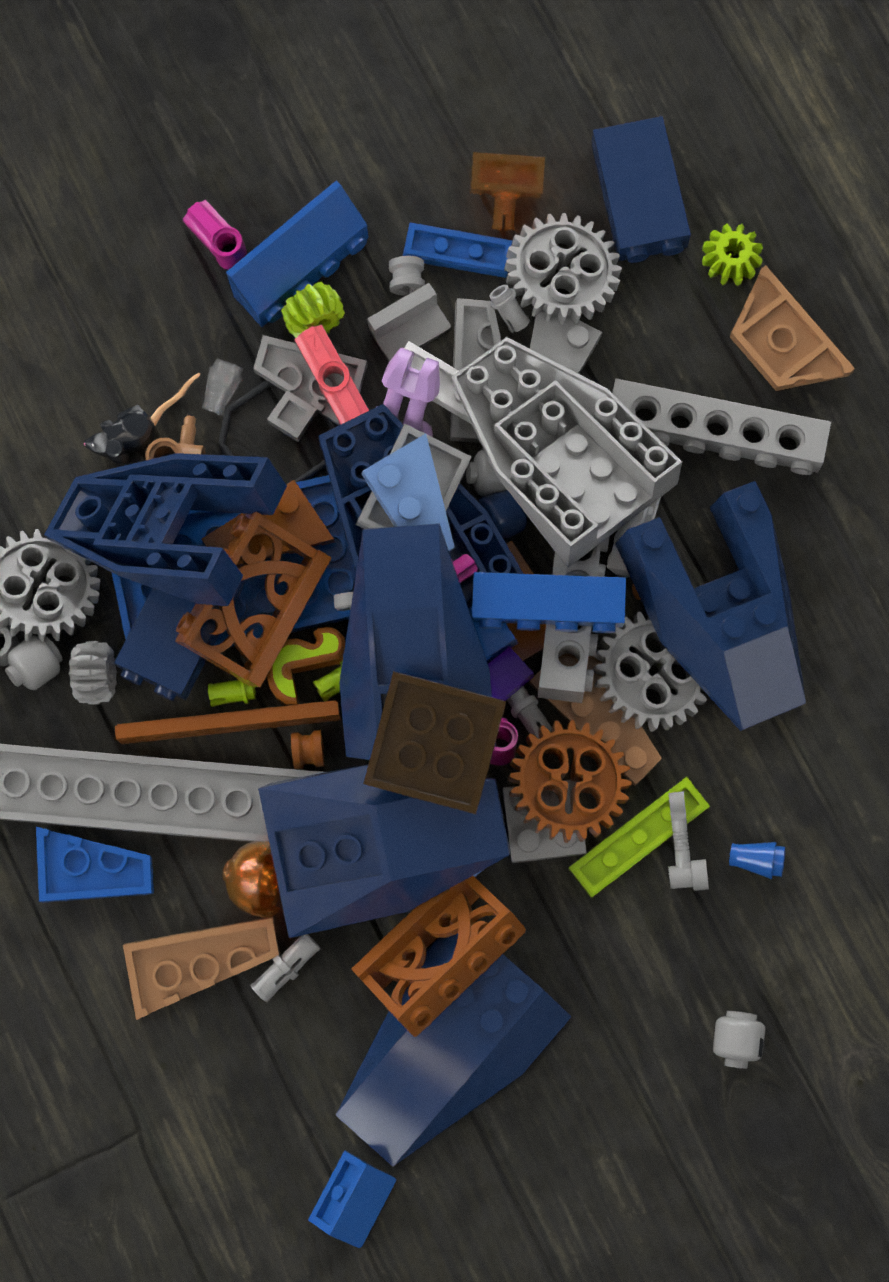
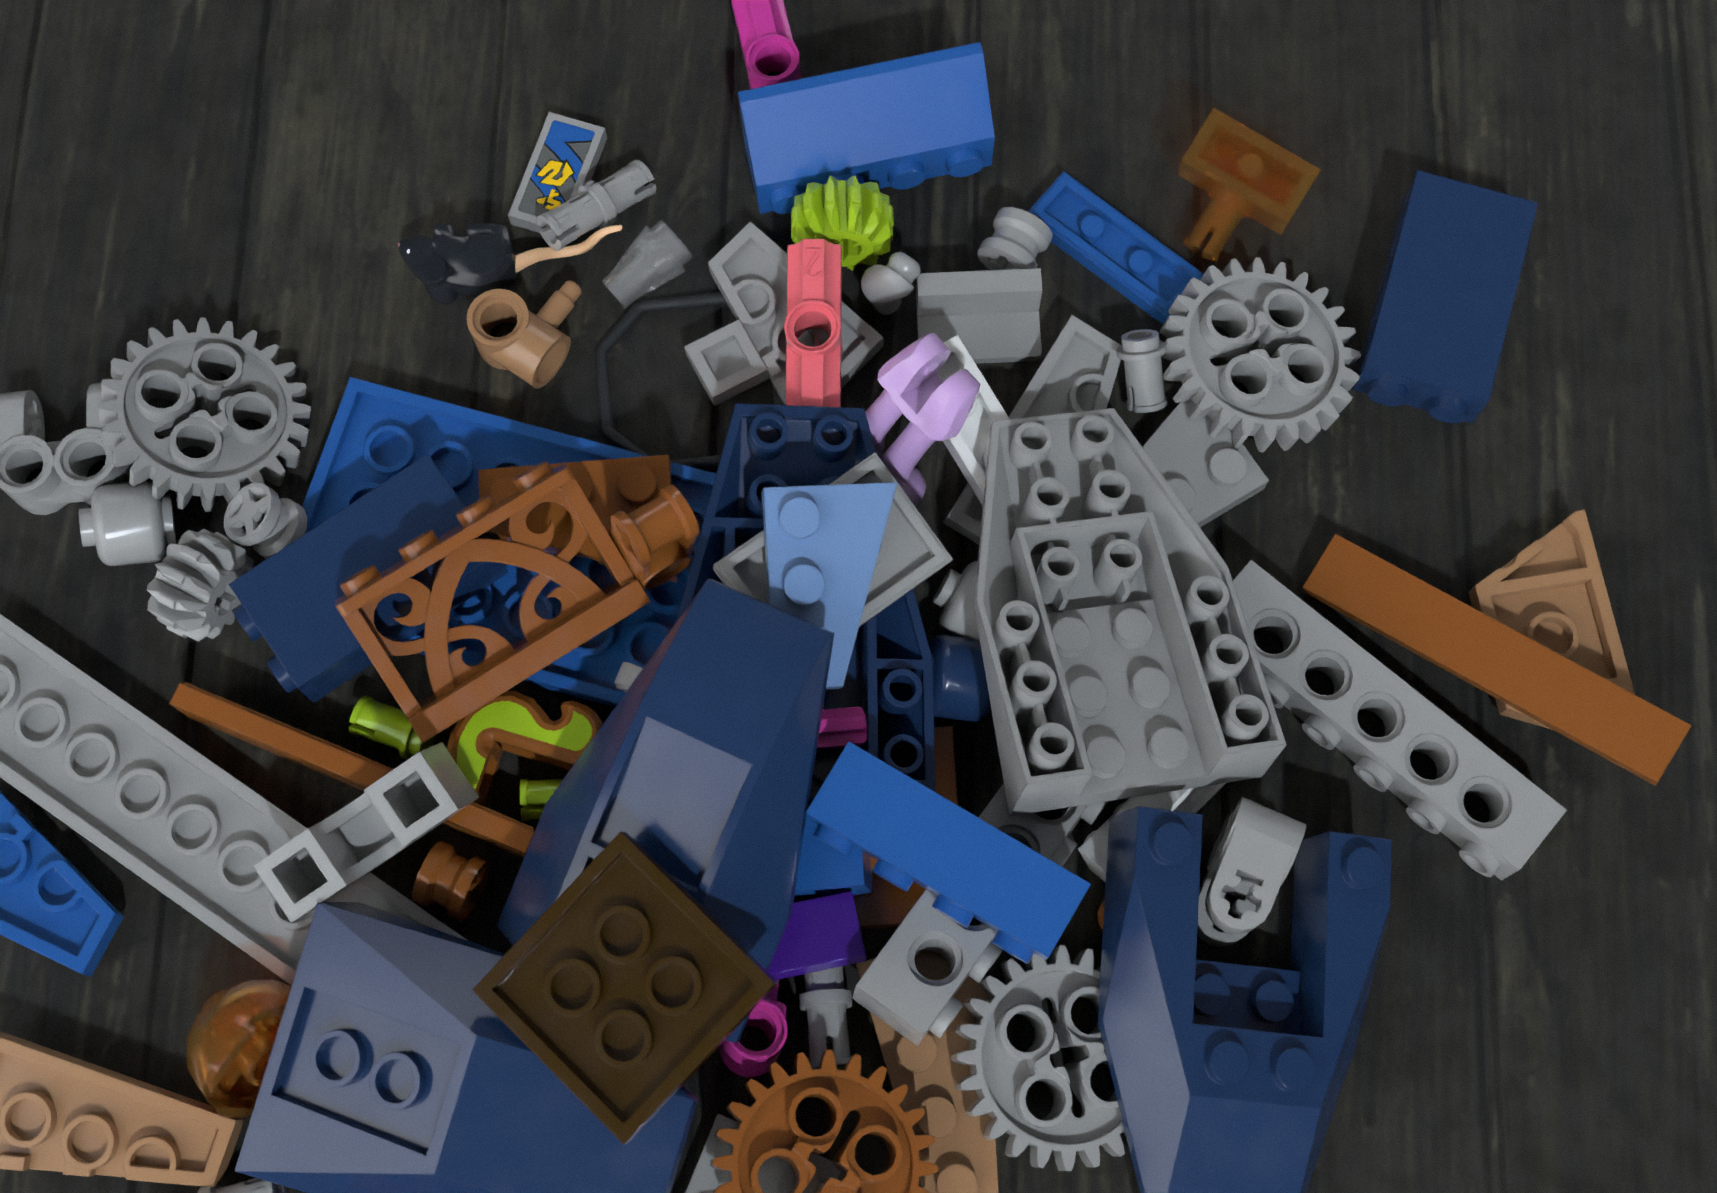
camera: 25 degrees right, 5 degrees down
dark blue wedge [44,453,287,606] -> none
lime gear [702,223,763,286] -> none
none -> light grey wheel [224,483,307,559]
none -> light grey arch [253,742,479,923]
none -> tile [508,112,607,233]
none -> light grey pin [537,160,656,251]
none -> dark orange piece [609,483,699,590]
none -> light grey arm [861,252,921,315]
none -> light grey piece [1197,797,1306,947]
none -> dark orange tile [1303,534,1692,786]

